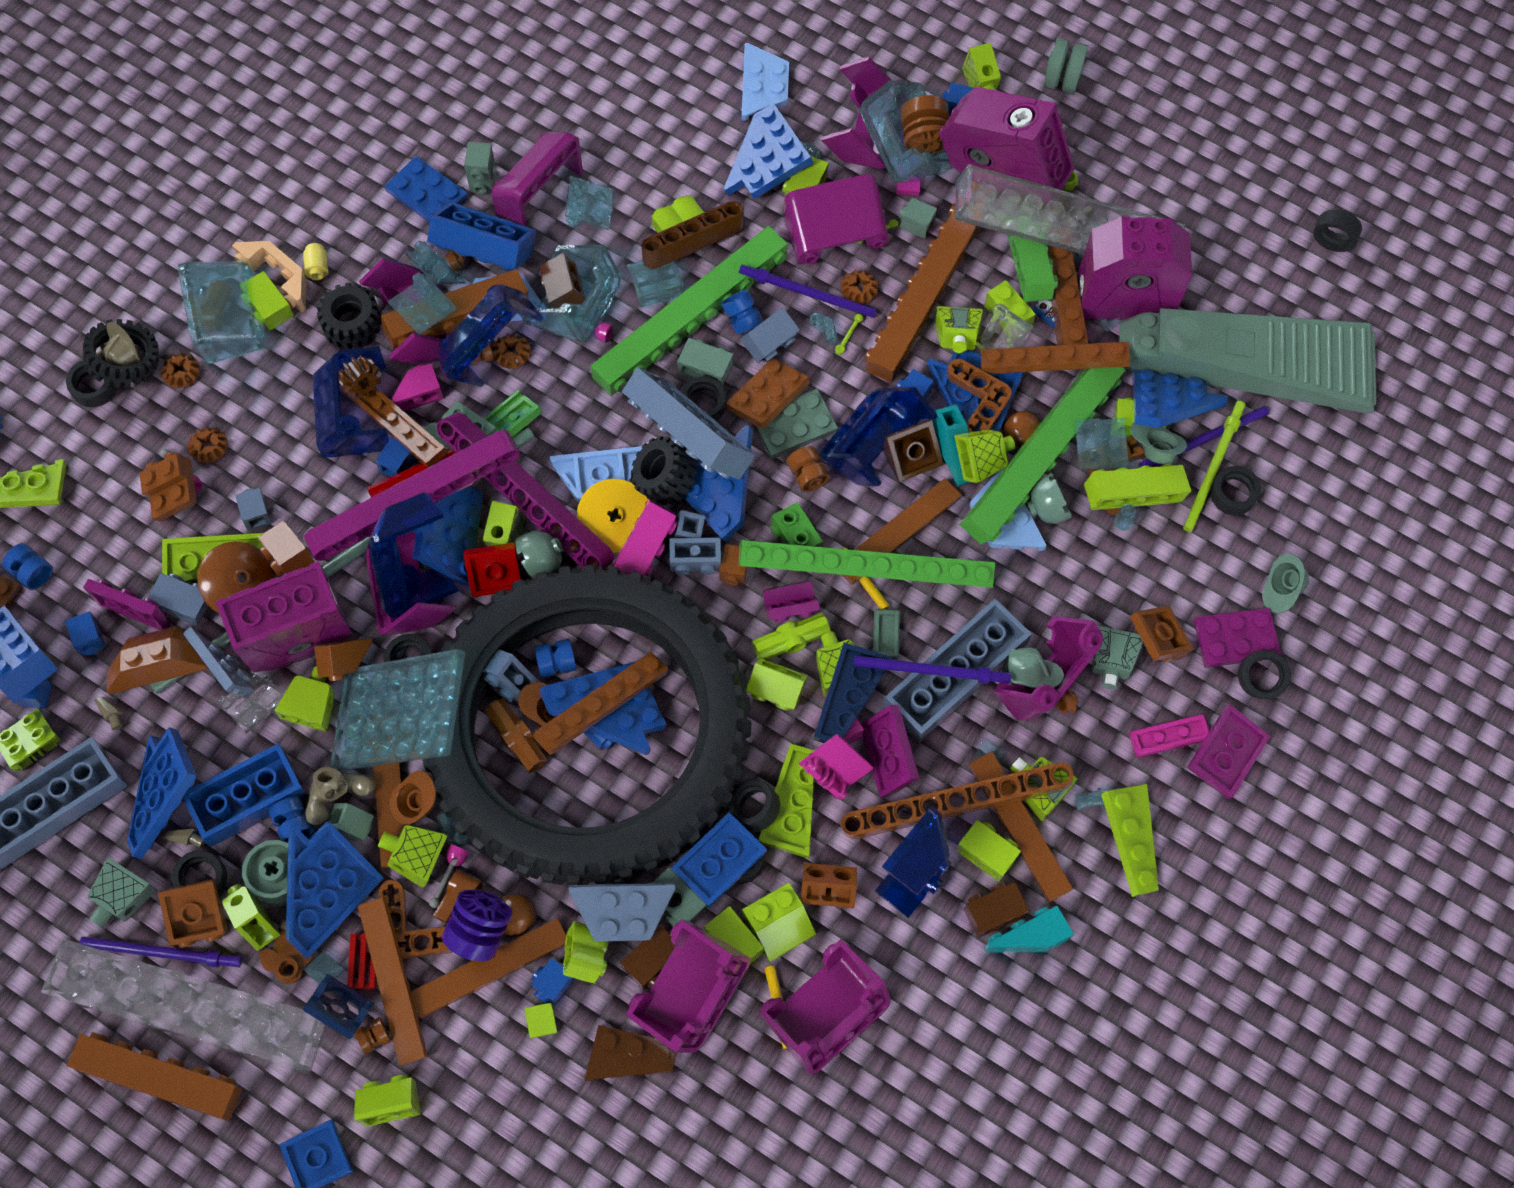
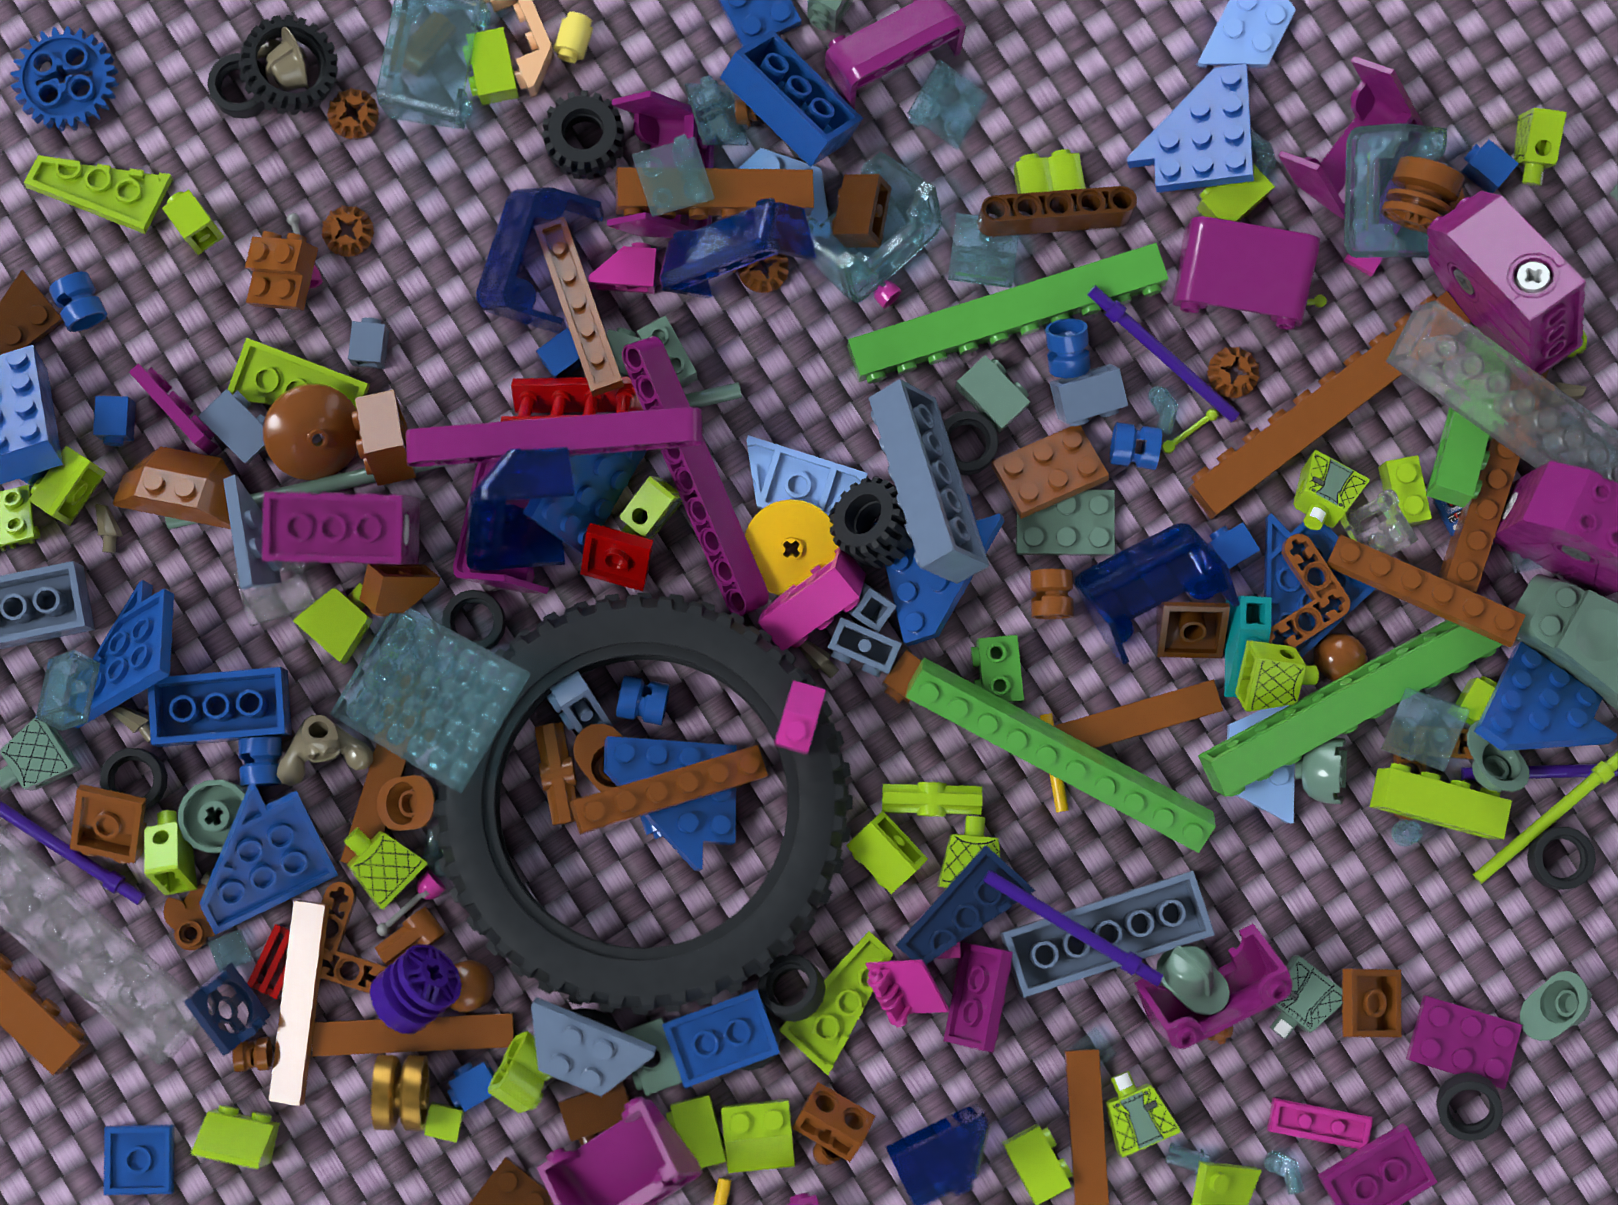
camera: 20 degrees right, 15 degrees up
sand green brick [327,803,374,841] -> none
reddish brown gear [338,355,382,399] -> none
bright green plate [483,390,542,437] -> none
sand green cylinder [515,531,563,579] -> none
magenta bracket [762,581,820,622] -> none
dark orange beam [841,762,1074,840] -> none
sand green tile [873,609,900,660] -> none
sand green brick [899,198,937,239] -> none
none -> lime slope [29,446,106,526]
none -> clear light blue brick [35,650,100,731]
none -> lime brick [162,189,224,255]
none -> pearl gold wheel [371,1055,430,1131]
none -> dark pink slope [775,680,826,755]
none -> dark tan bar [798,640,839,678]
none -> dark orange hinge [813,1143,841,1166]
none -> blue wheel [1109,422,1162,470]
none -> clear light blue arm [1264,1151,1305,1194]

